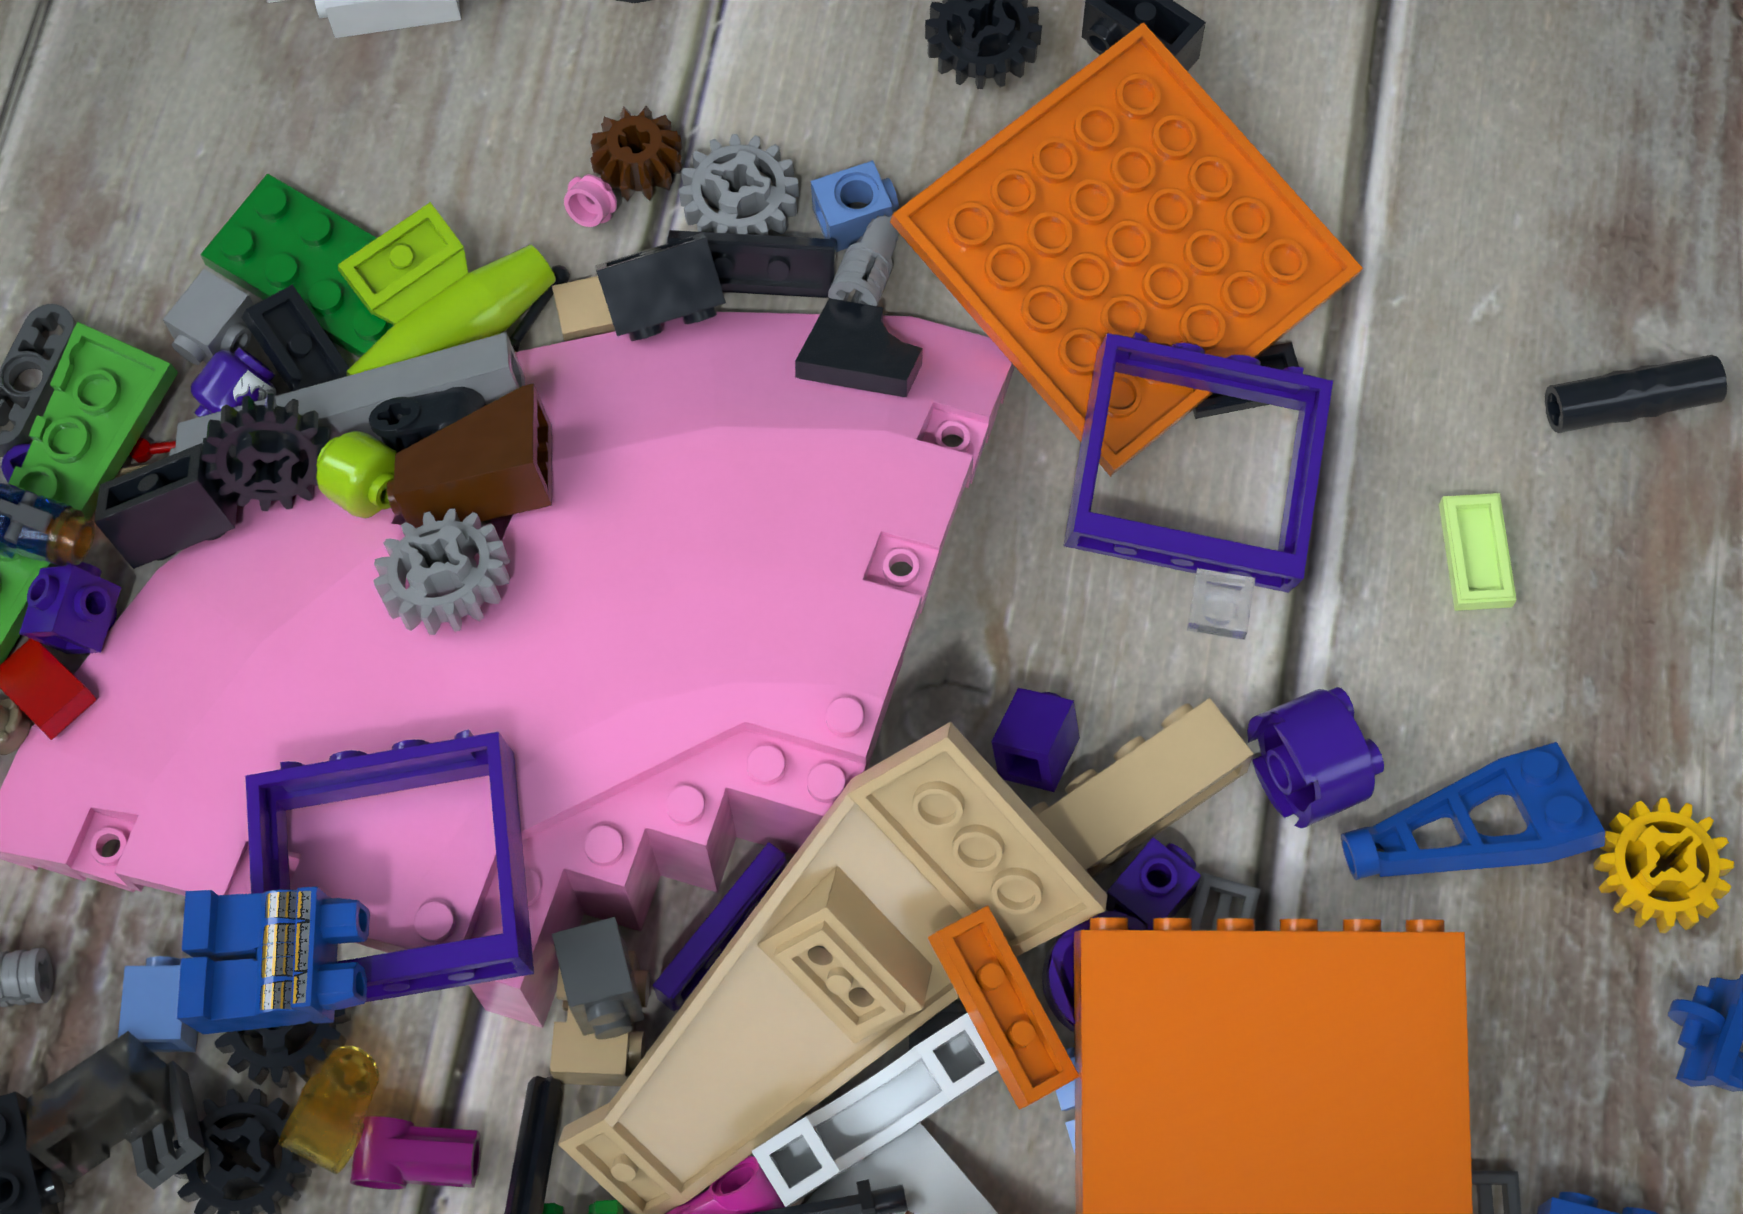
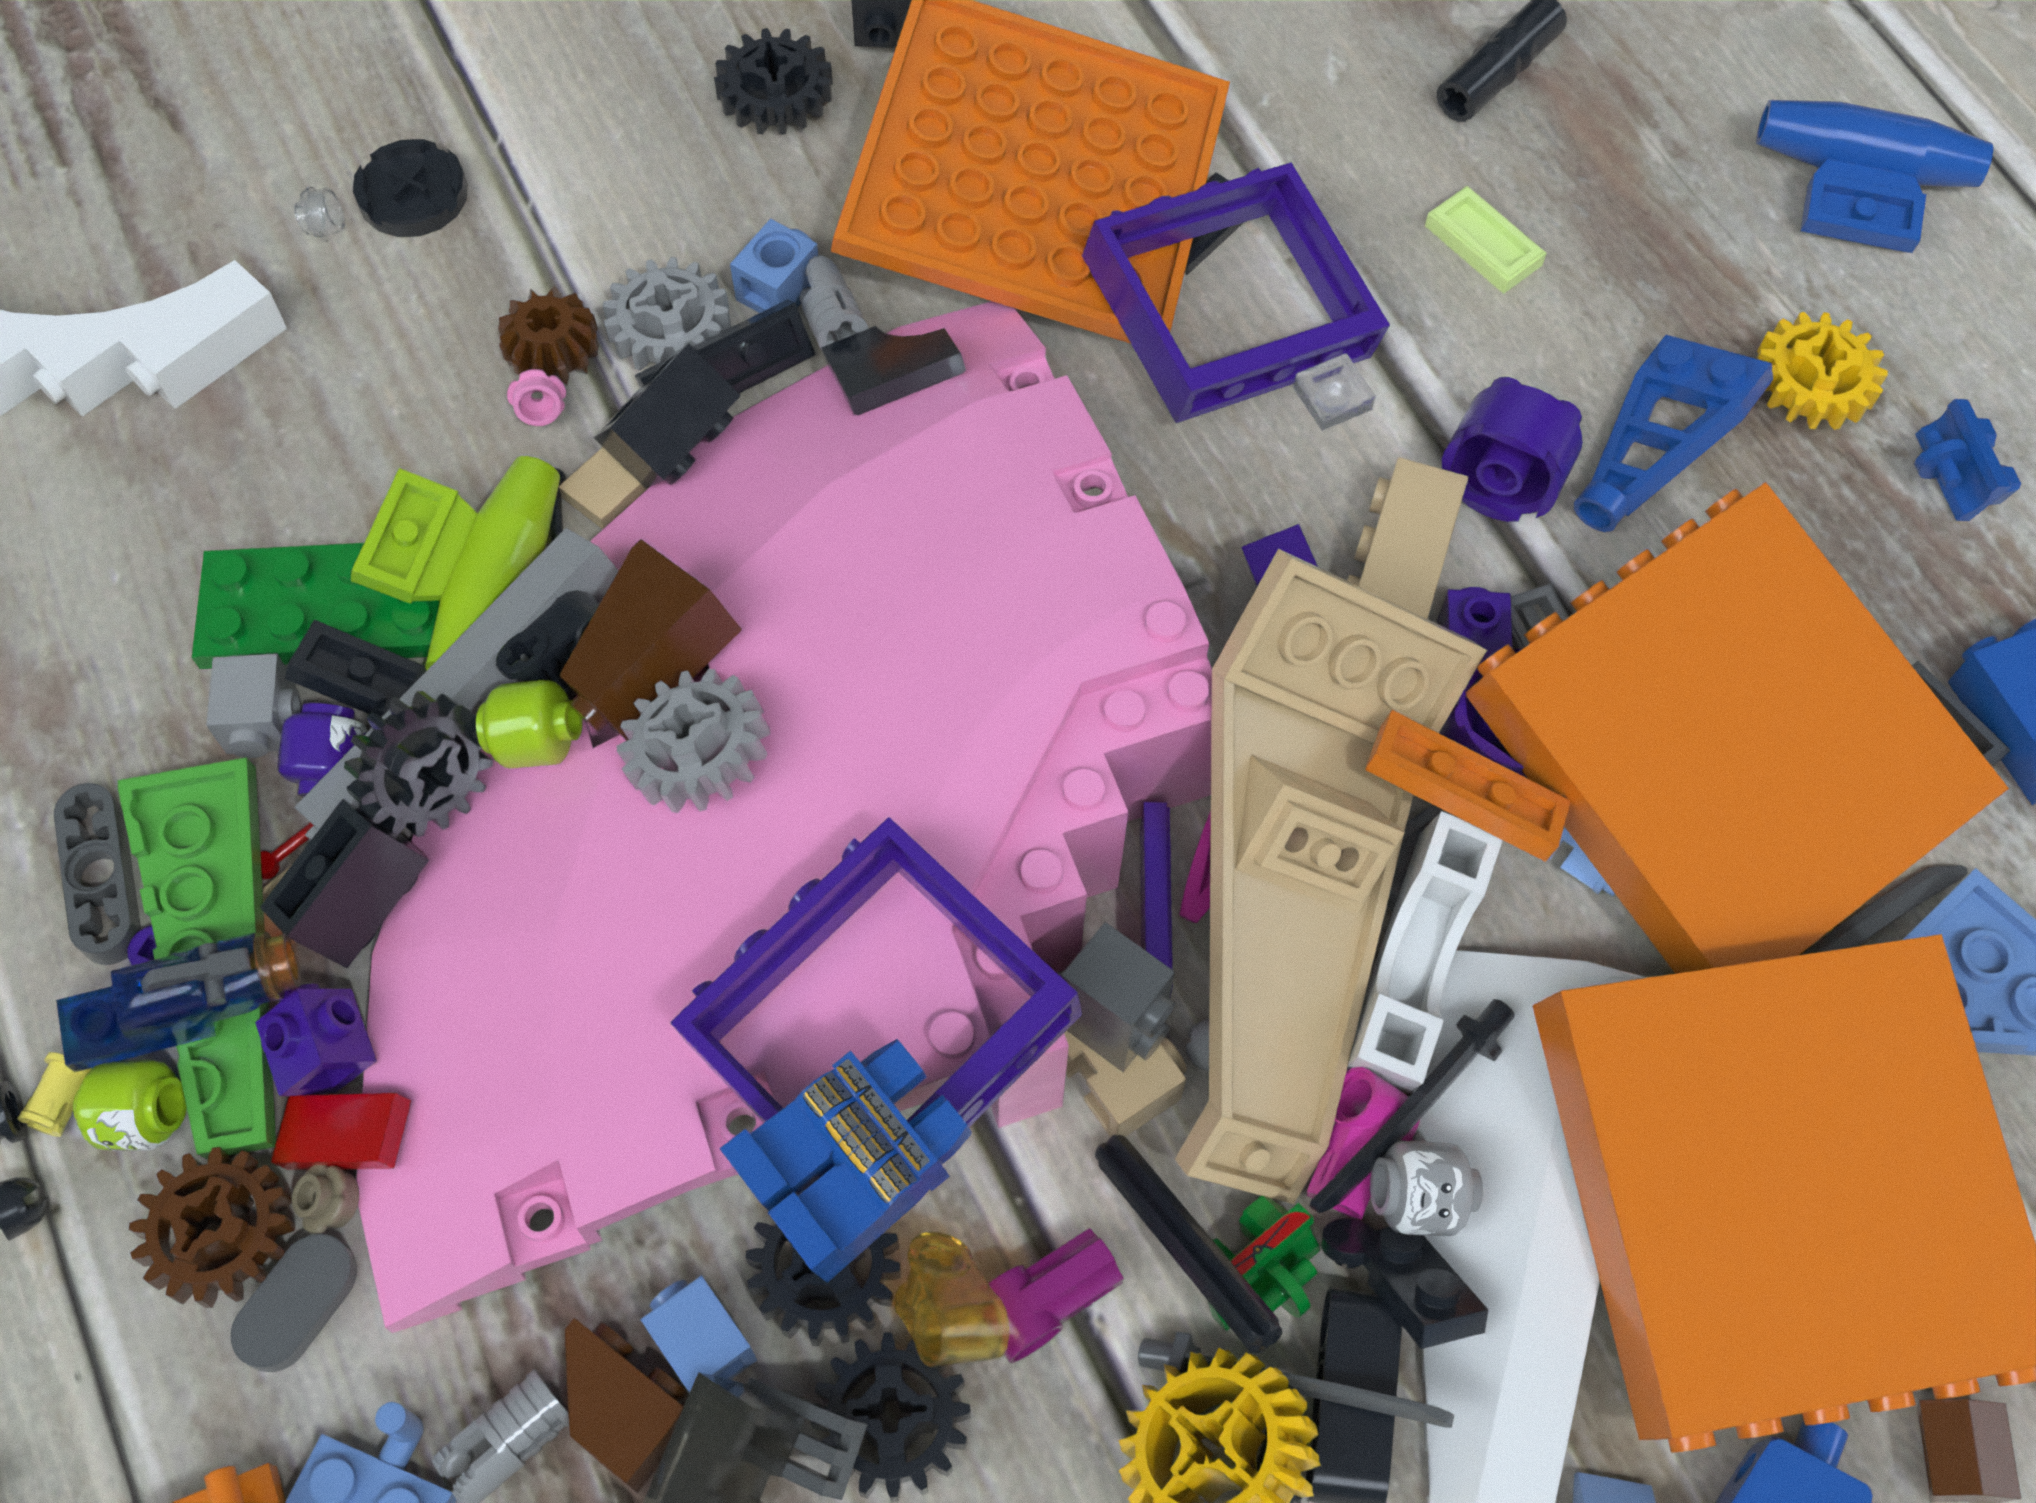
camera: 40 degrees left, 5 degrees down
none -> reddish brown slope [564,1318,695,1494]

